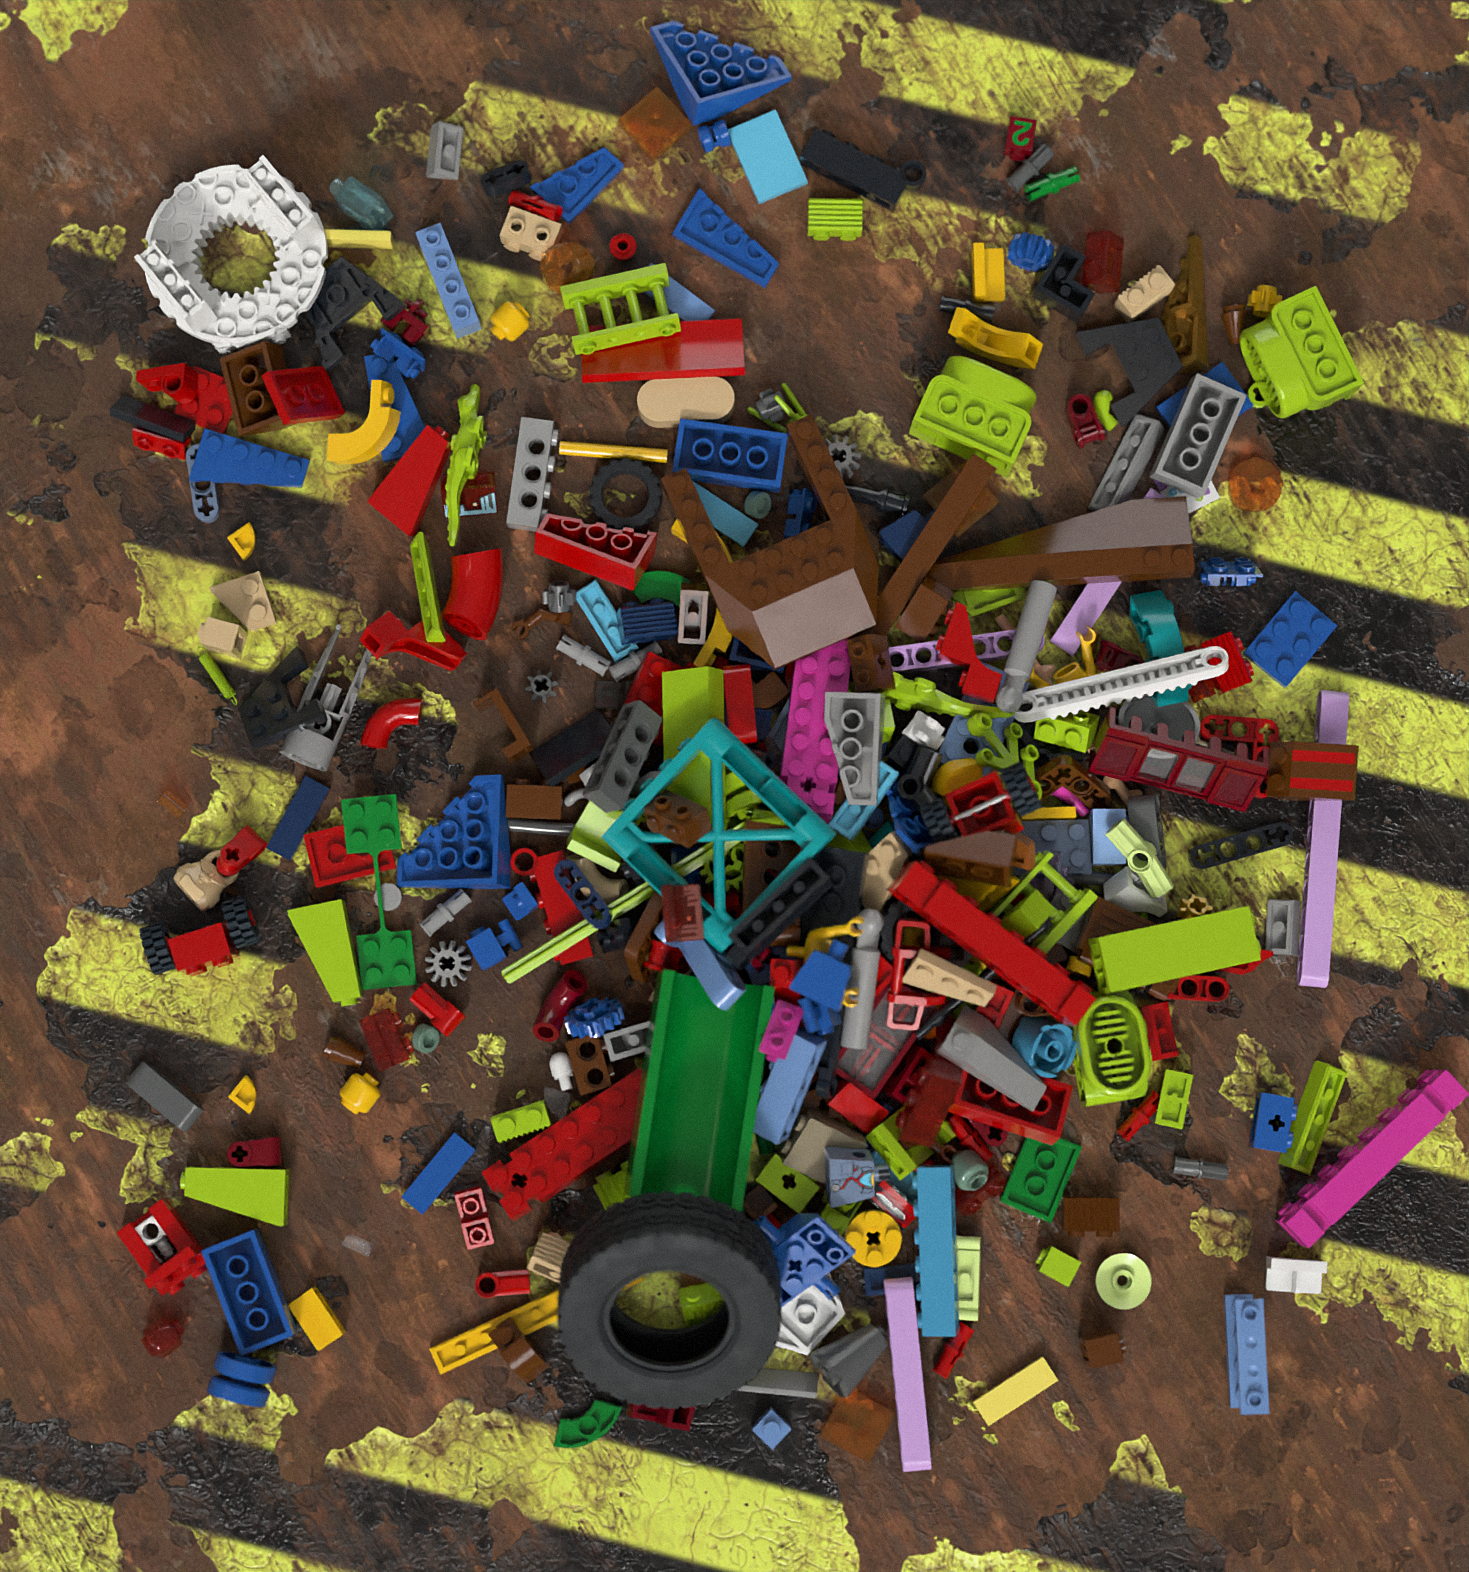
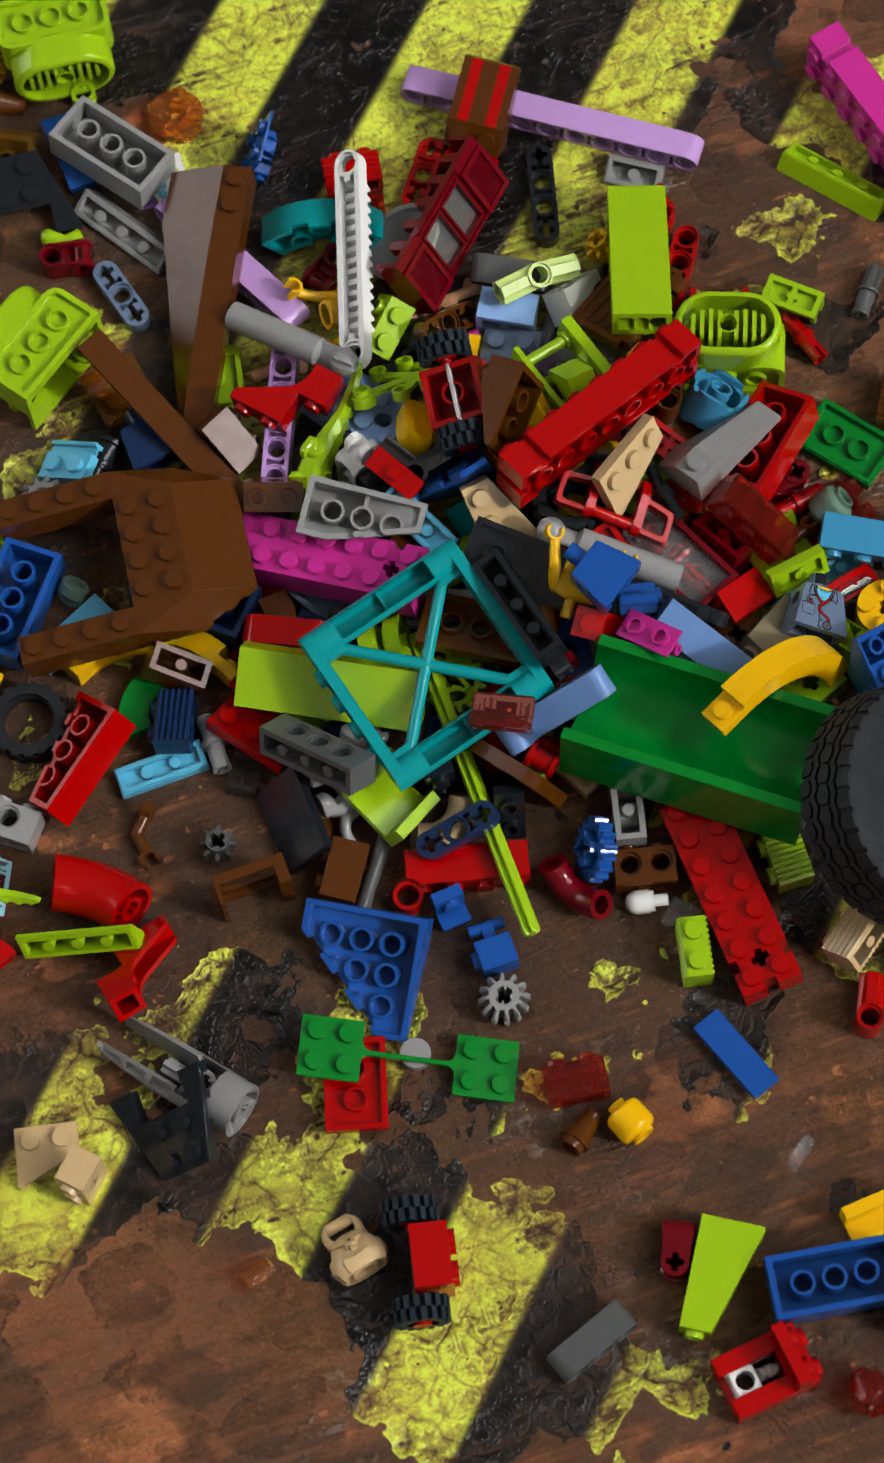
camera: 70 degrees left, 15 degrees down
lime piece [197,646,237,705] -> none
red piece [216,825,268,876] -> none
yellow tile [228,1075,257,1114] -> none
dark blue tile [266,776,330,861] -> none
lime slope [287,899,364,1007] -> none
red cylinder [360,698,423,749] -> none
red piece [409,982,466,1037] -> none
sand green tile [412,1023,440,1053] -> none
light grey pin [419,888,472,937] -> none
red slope [454,1185,495,1250] -> none
dark grey gear [542,580,576,612] -> none
light grey pin [556,634,611,677] -> none
reddish brown brick [644,789,711,848] -> none
lime piece [742,809,788,826] -> none
blue hinge [783,488,817,539] -> none
blue plate [1243,591,1337,688] -> none
blue brick [1248,1092,1297,1153] -> none
none -> medium azure plate [38,440,103,483]
none -> sand blue beam [93,261,151,333]
none -> red piece [364,446,425,500]
none -> yellow arch [701,635,849,736]

